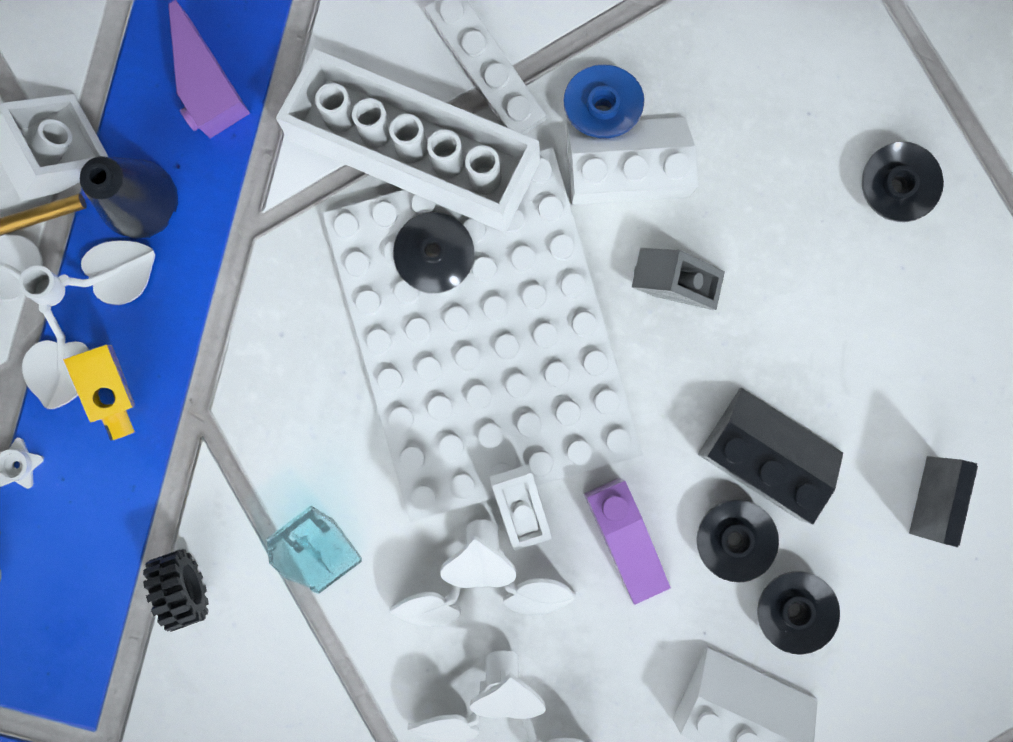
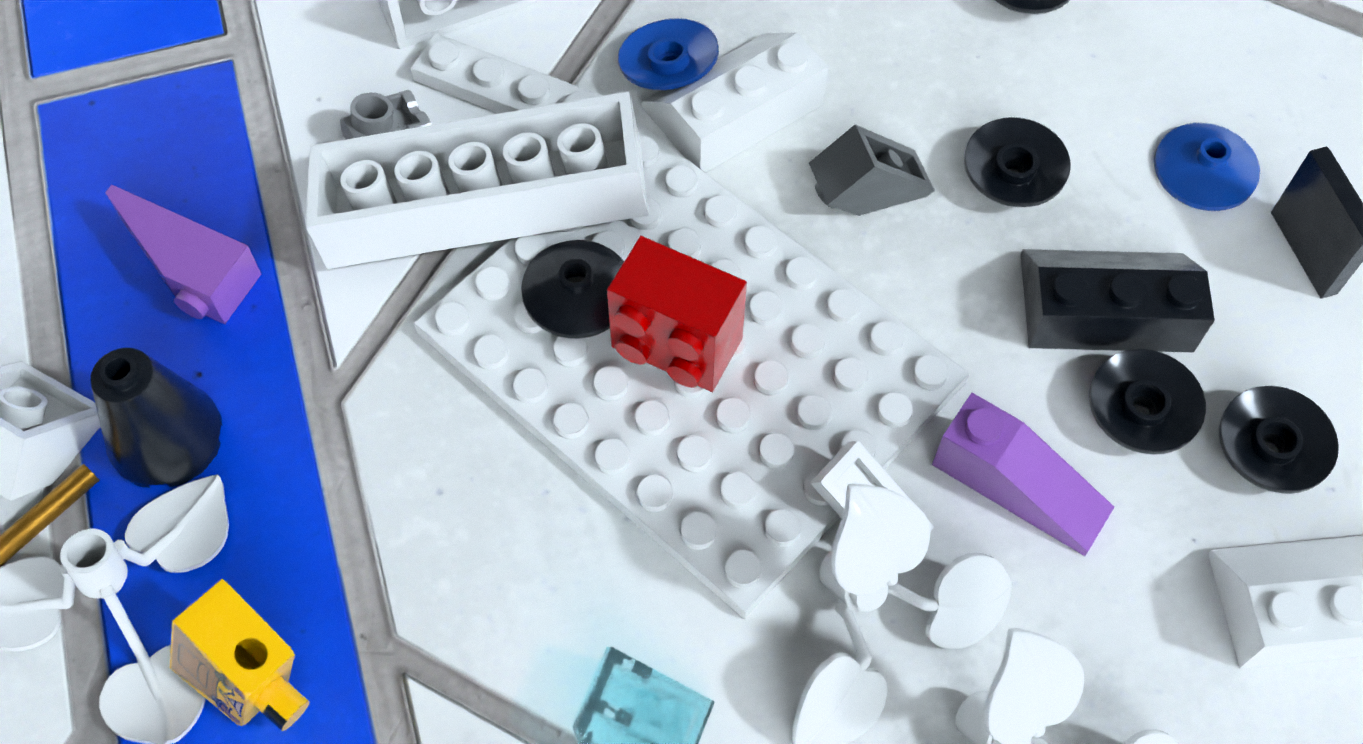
camera: 30 degrees left, 25 degrees down
none -> light grey plate [340,90,432,140]
none -> red brick [607,235,747,393]
none -> black dish [964,117,1071,207]
none -> blue dish [1154,123,1260,211]

